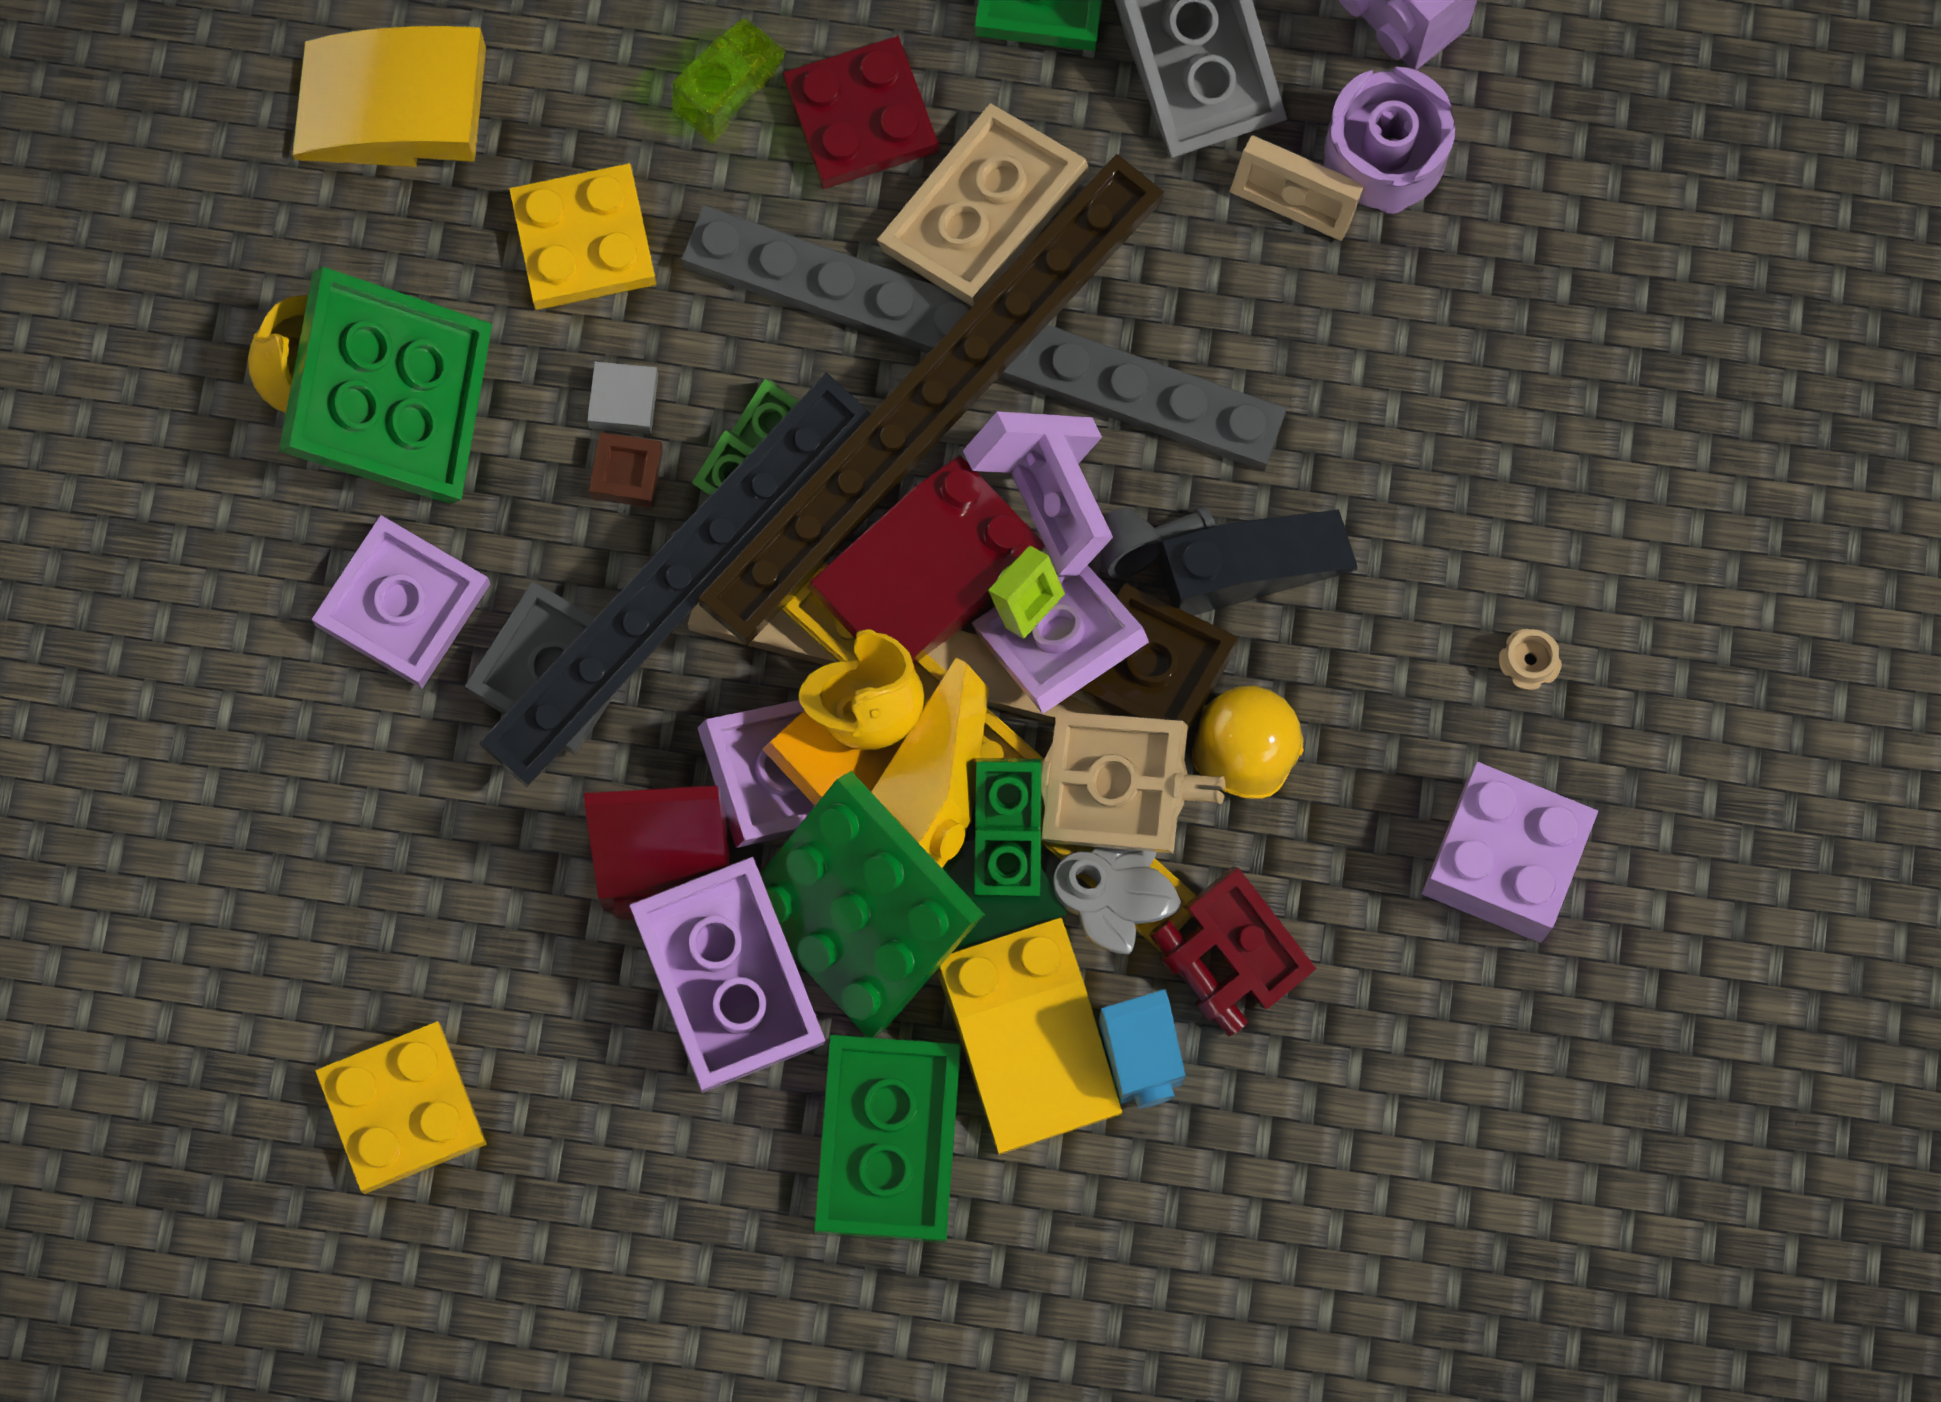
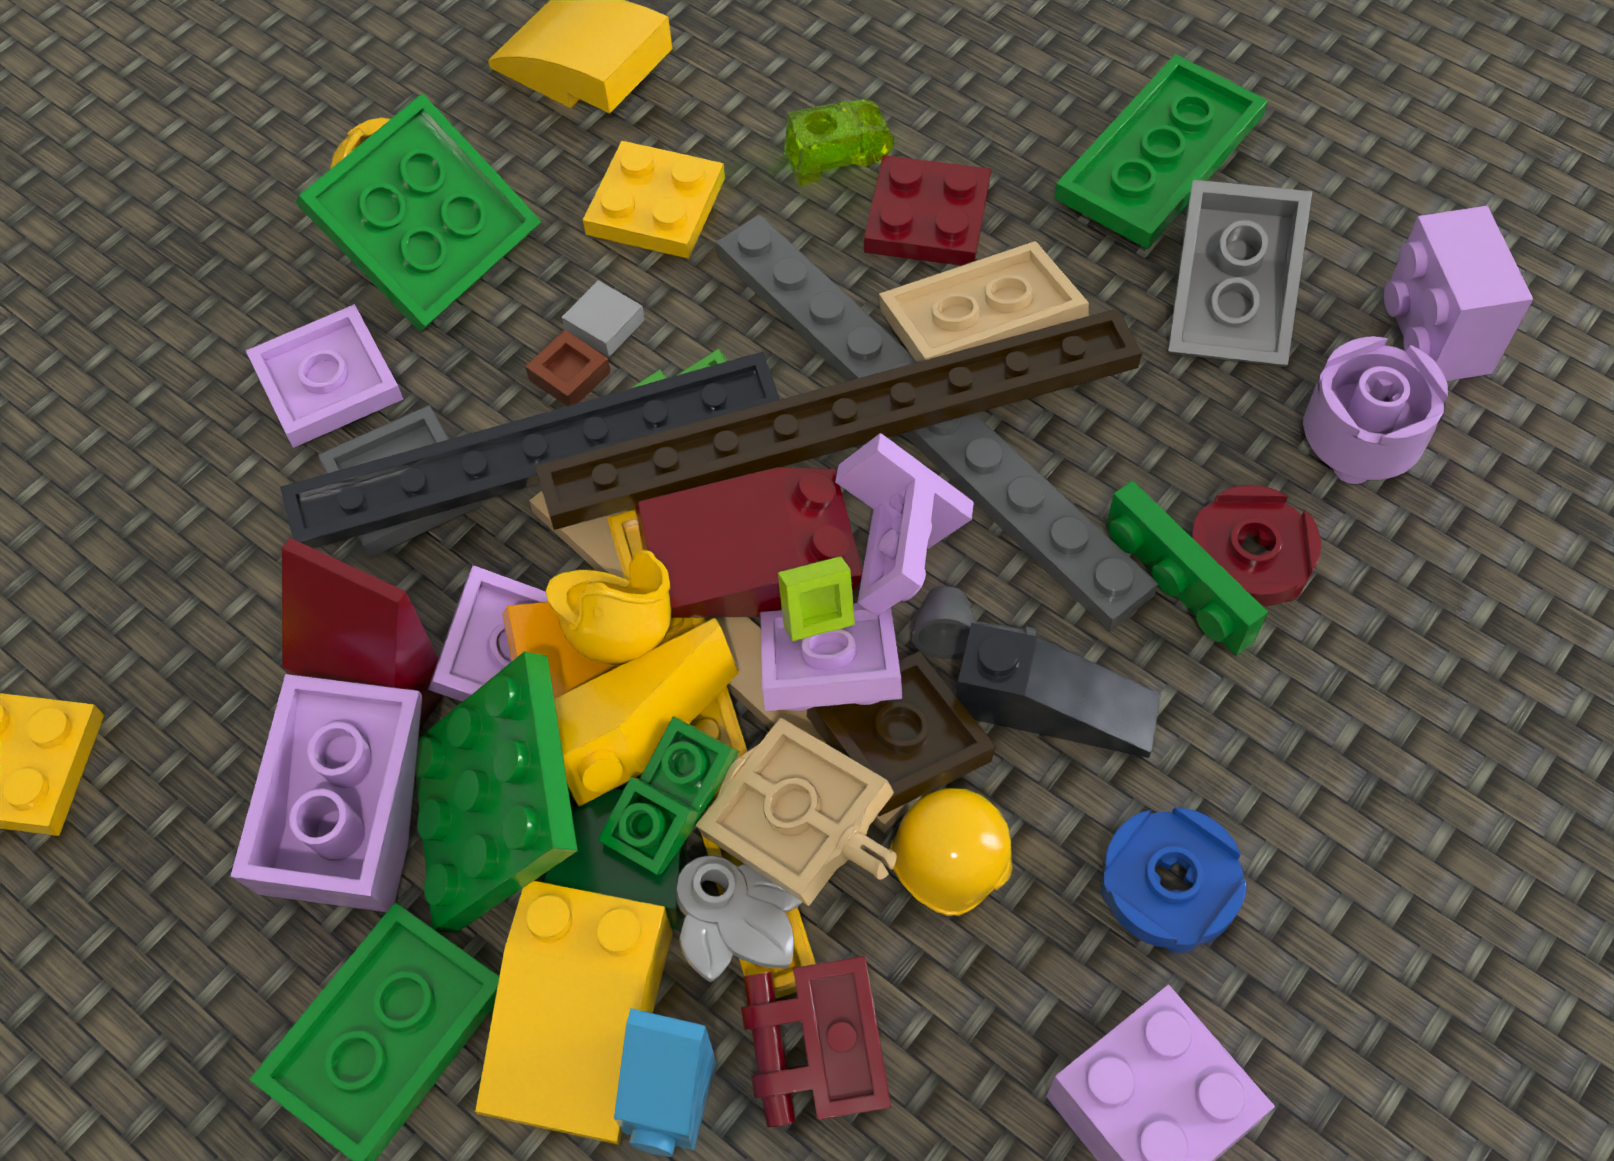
camera: 35 degrees right, 15 degrees down
tan plate [1230,135,1364,241] -> none
tan plate [1499,629,1562,690] -> none
none -> blue plate [1101,807,1246,954]
none -> green plate [1106,480,1268,656]
none -> dark red plate [1190,485,1321,606]

